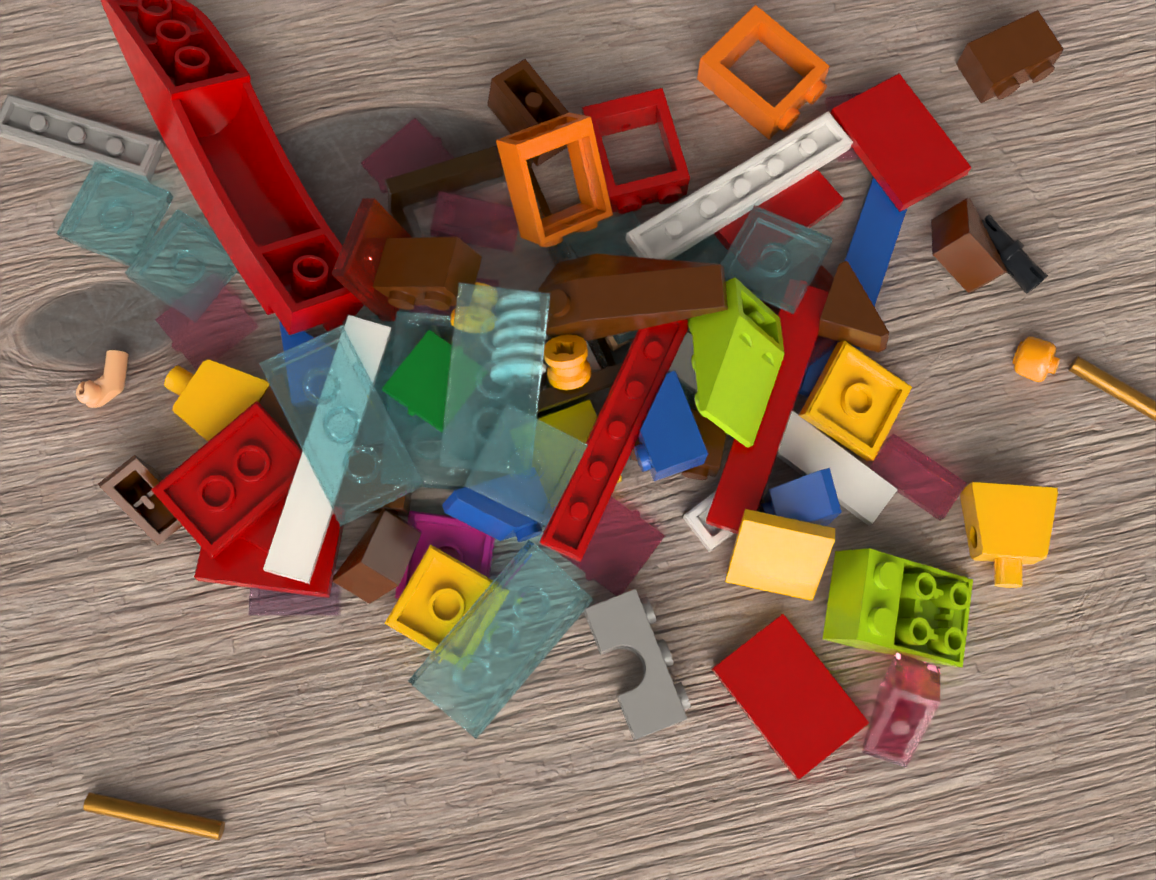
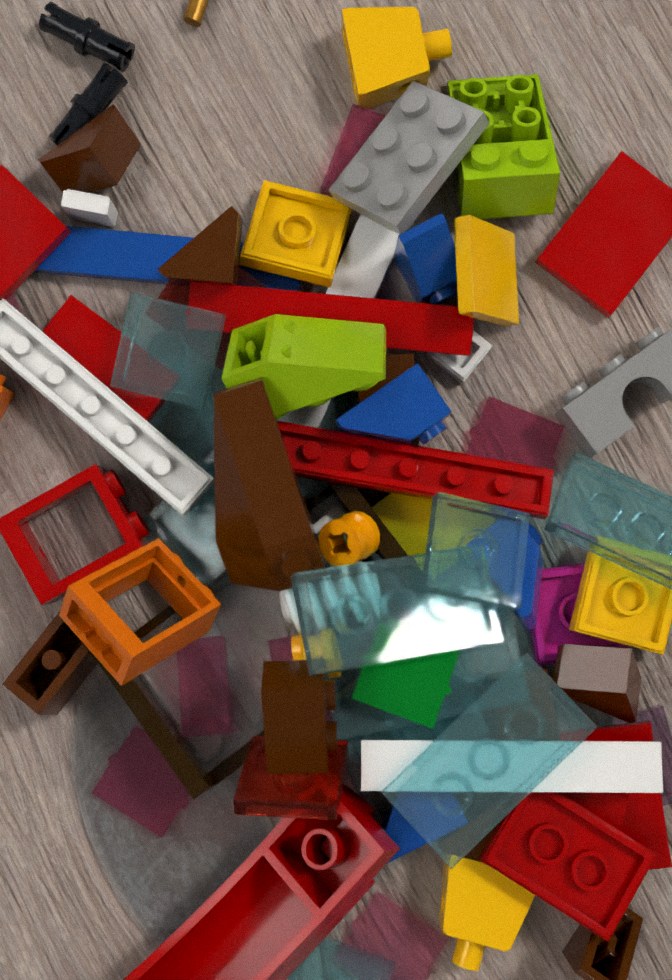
camera: 110 degrees left, 10 degrees up
clear pink slope [862,652,940,768] -> none
light orange piece [1013,336,1060,382] -> none
none -> black pin [39,2,135,72]
none -> white tile [61,189,118,228]
none -> light grey plate [329,81,489,234]

